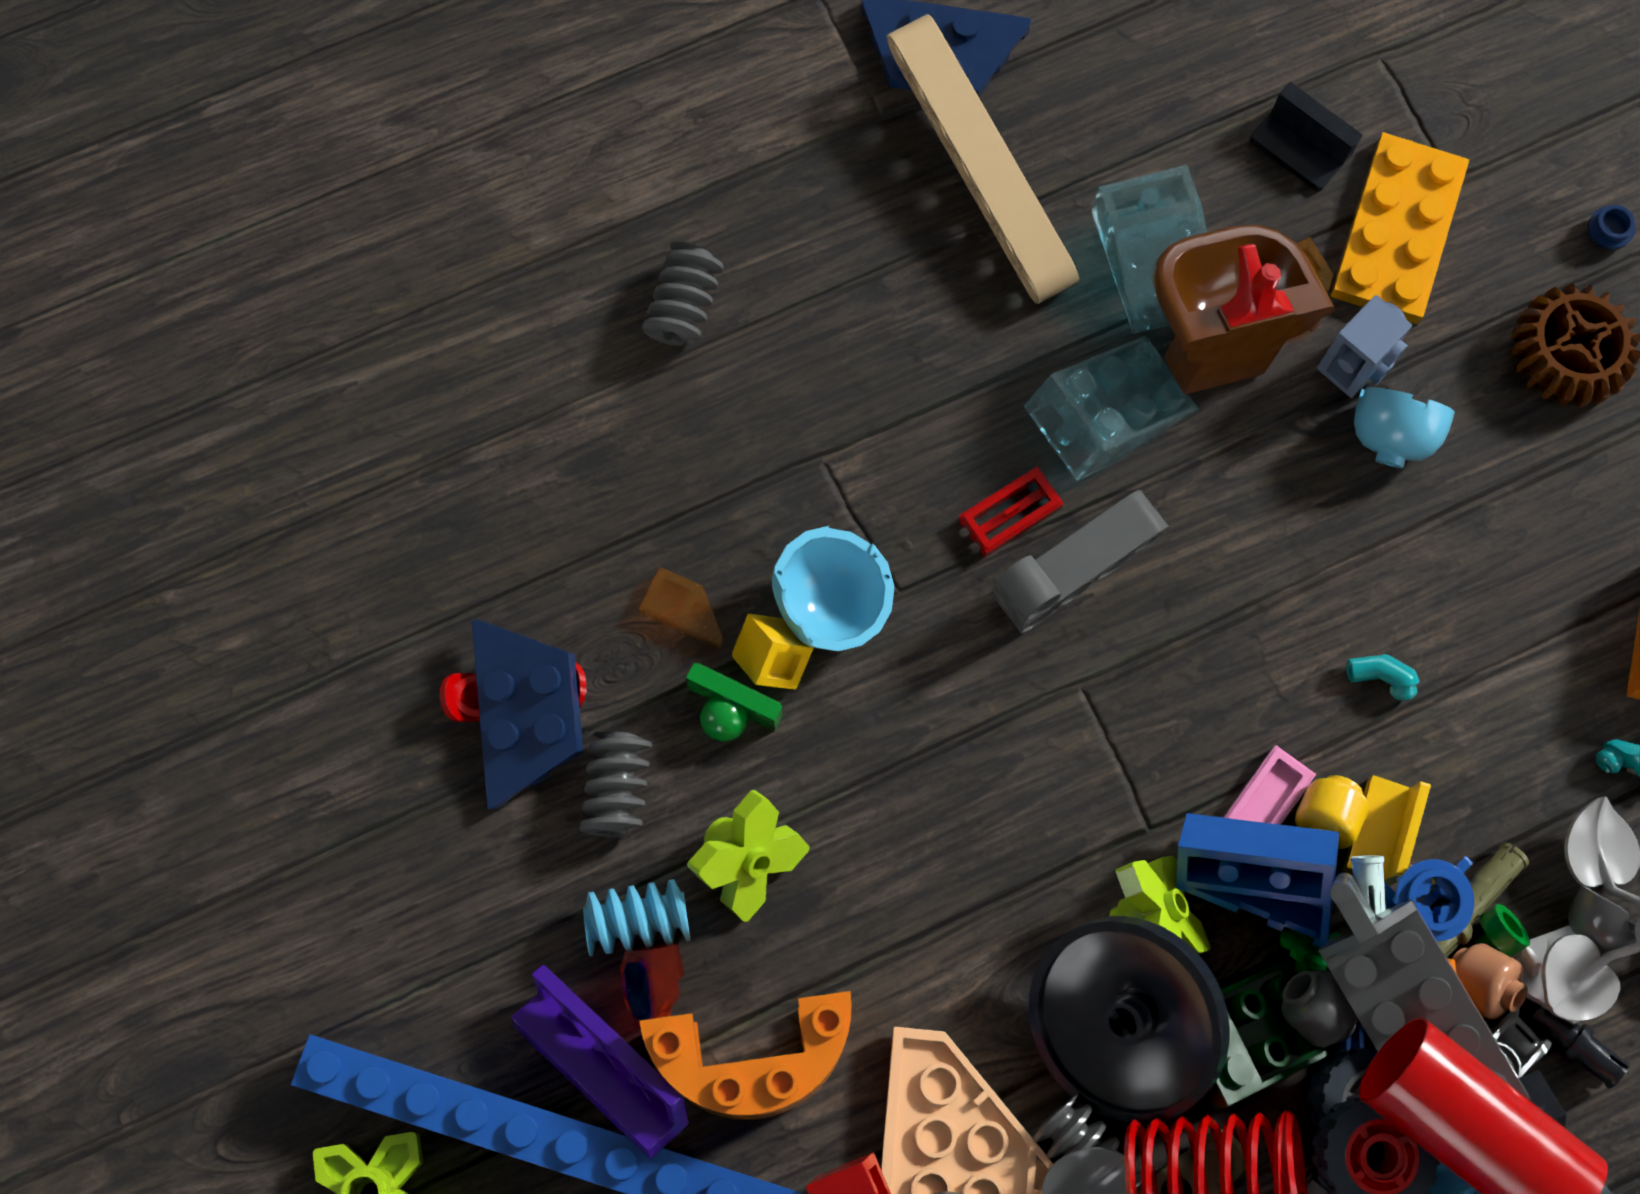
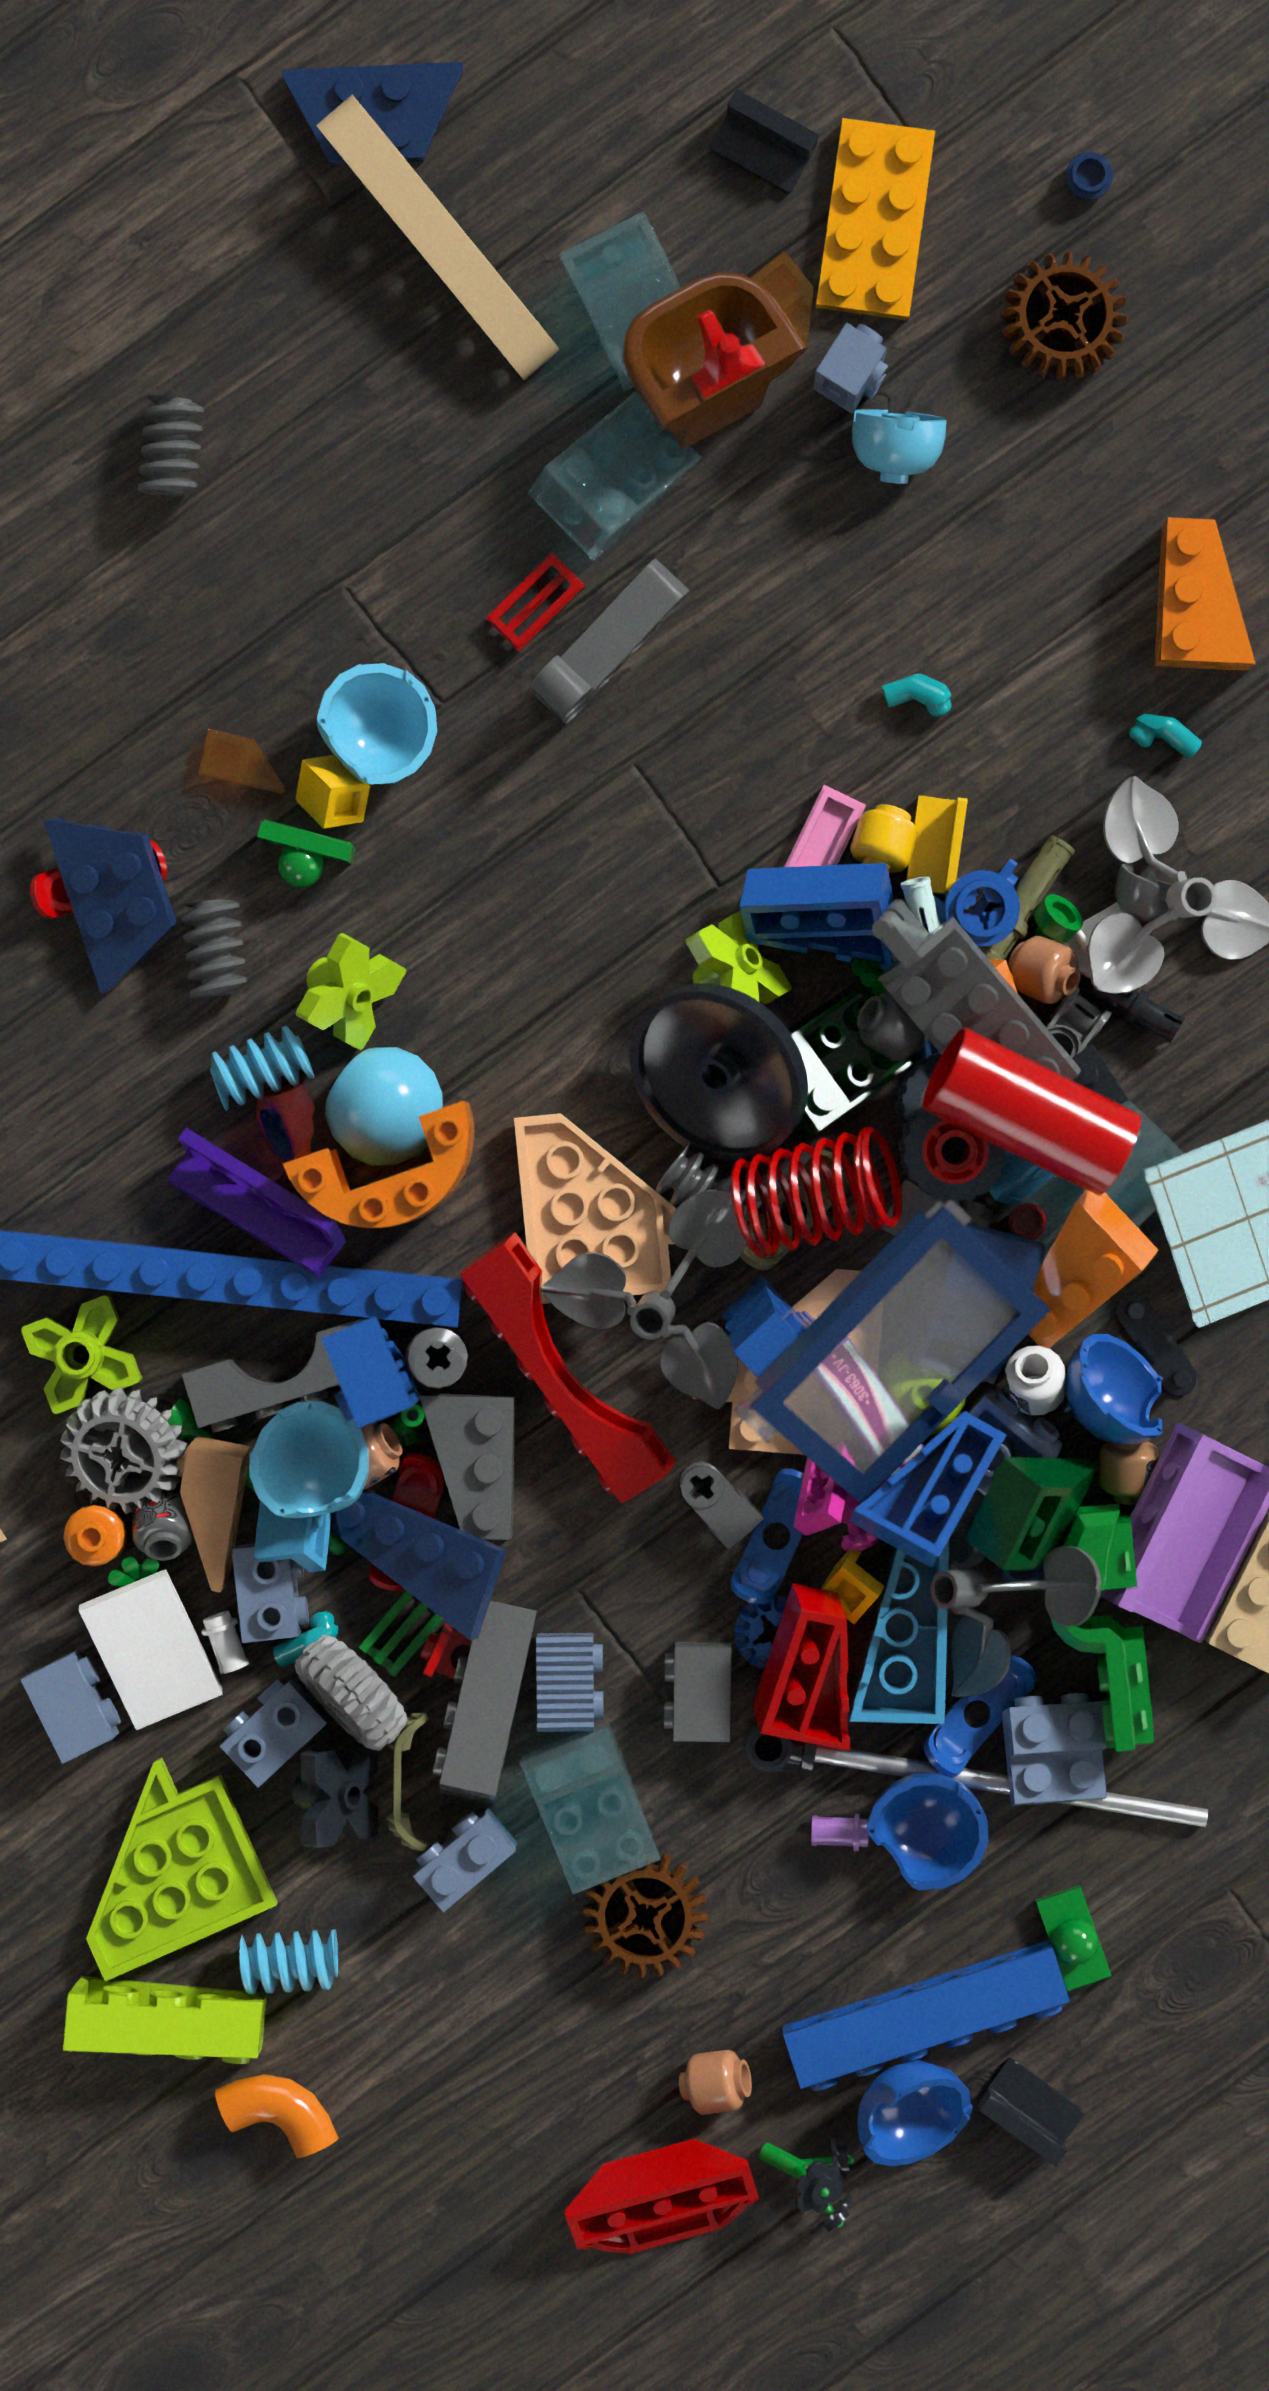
camera: 10 degrees left, 15 degrees up
none -> medium azure cylinder [325,1047,443,1166]

